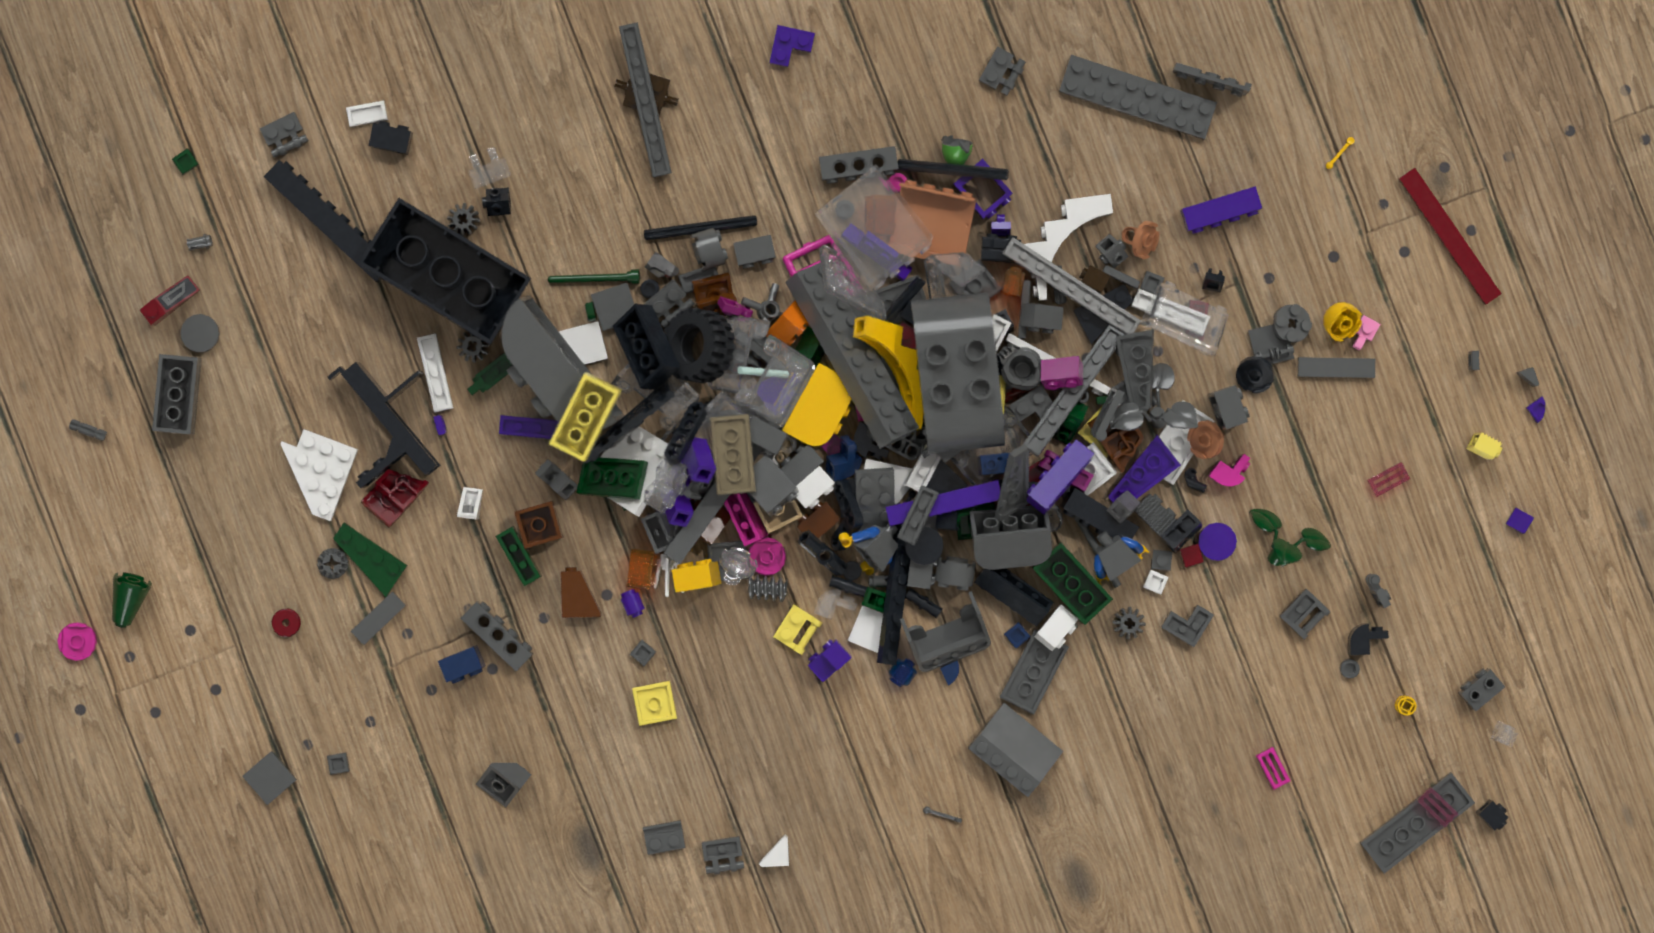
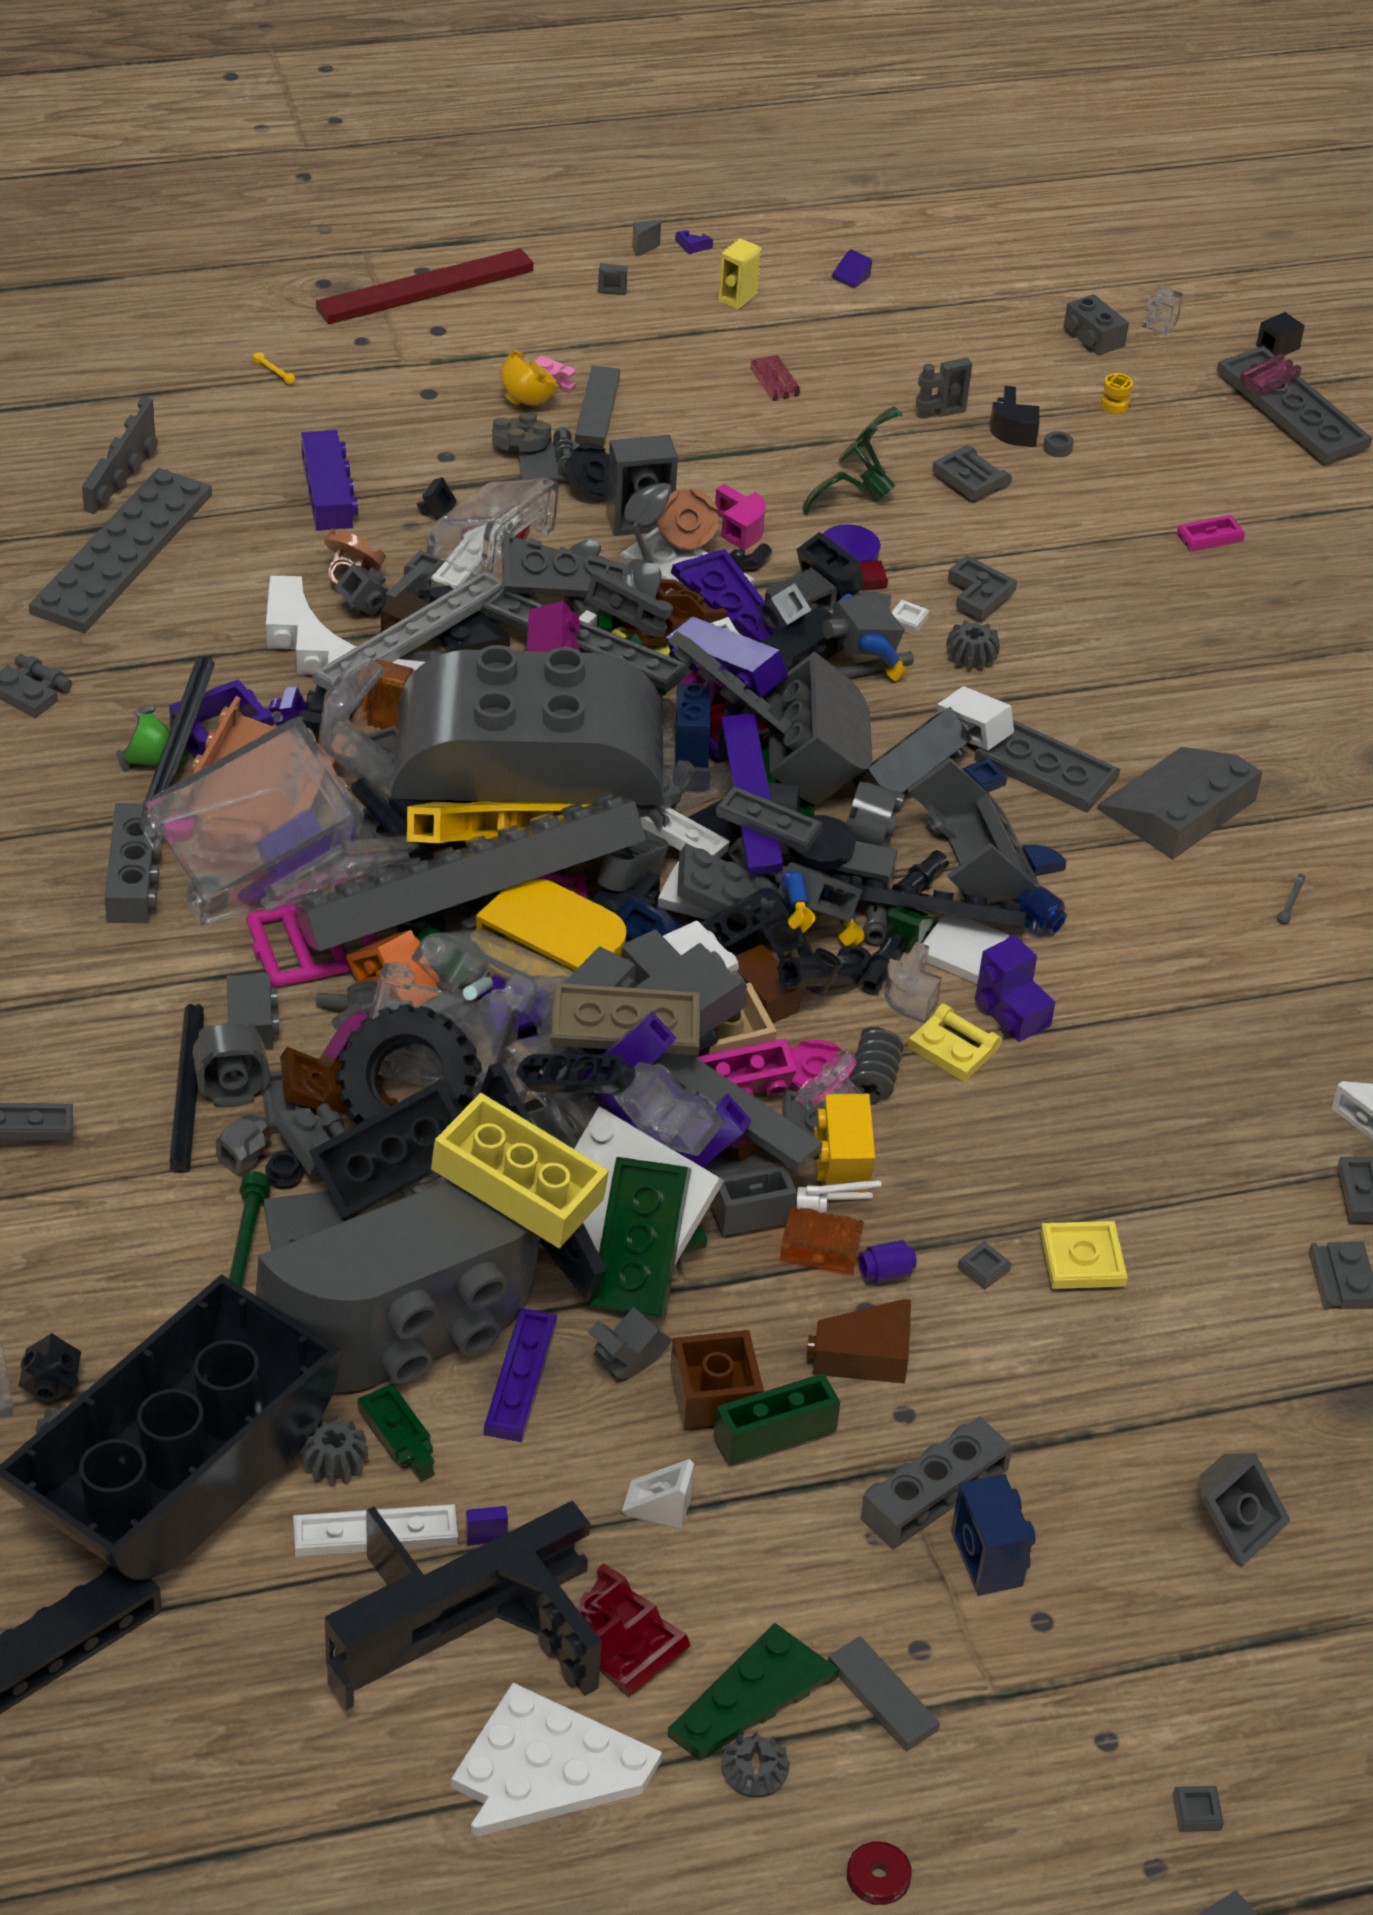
camera: 85 degrees left, 45 degrees down
dark green brick [1032,542,1113,625] -> none

